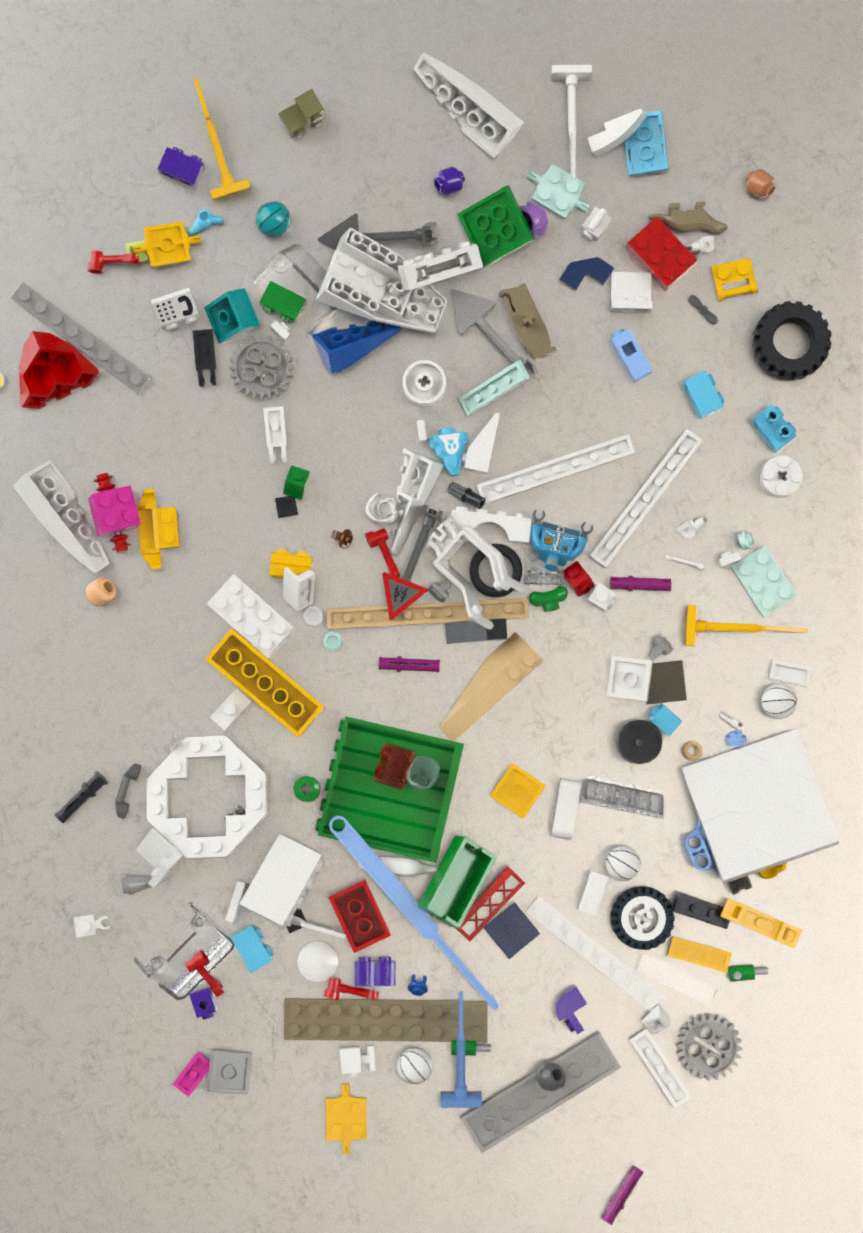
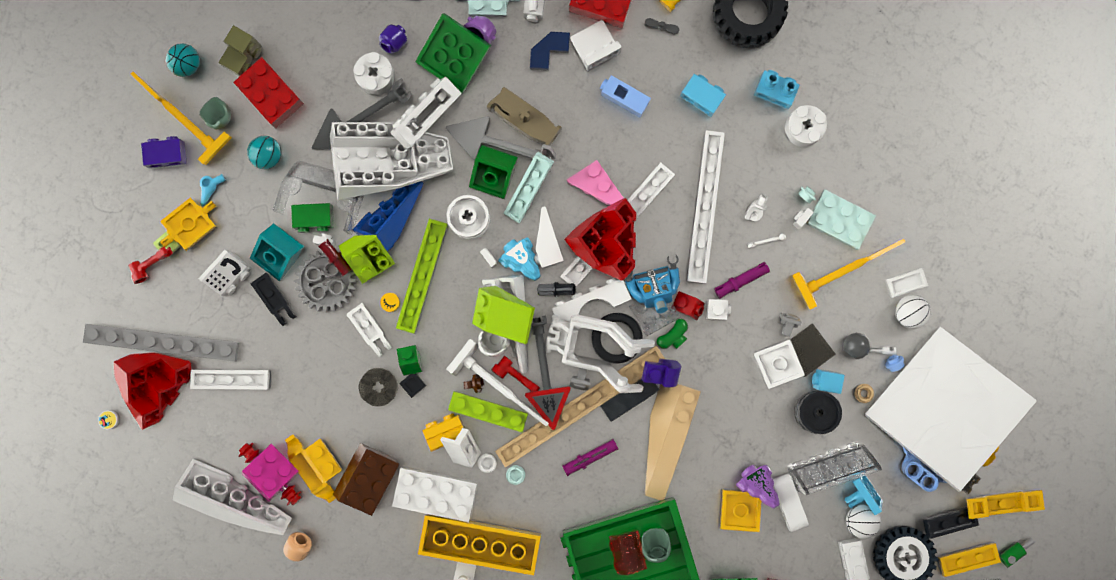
camera: 30 degrees left, 0 degrees up
none -> teal piece [166,43,200,77]
none -> white plate [190,370,270,390]
none -> sand green hair [199,97,231,130]
none -> red brick [233,57,304,129]
none -> dark red pin [318,239,352,276]
none -> reddish brown brick [333,443,399,516]
none -> lime slope [338,235,395,284]
none -> white brick [353,52,395,95]
none -> clear smoke plate [358,368,398,407]
none -> yellow tile [380,293,400,312]
none -> lime plate [396,218,448,334]
none -> white piece [446,339,549,427]
none -> lime brick [448,391,528,432]
none -> green slope [469,145,518,199]
none -> lime slope [472,286,535,344]
none -> red brick [564,198,636,280]
none -> bright pink wing [567,160,623,205]
none -> dark purple brick [641,359,682,387]
none -> medium lavender rock [736,465,780,509]
none -> dark grey piece [843,332,870,359]
none -> medium azure tile [844,469,883,515]

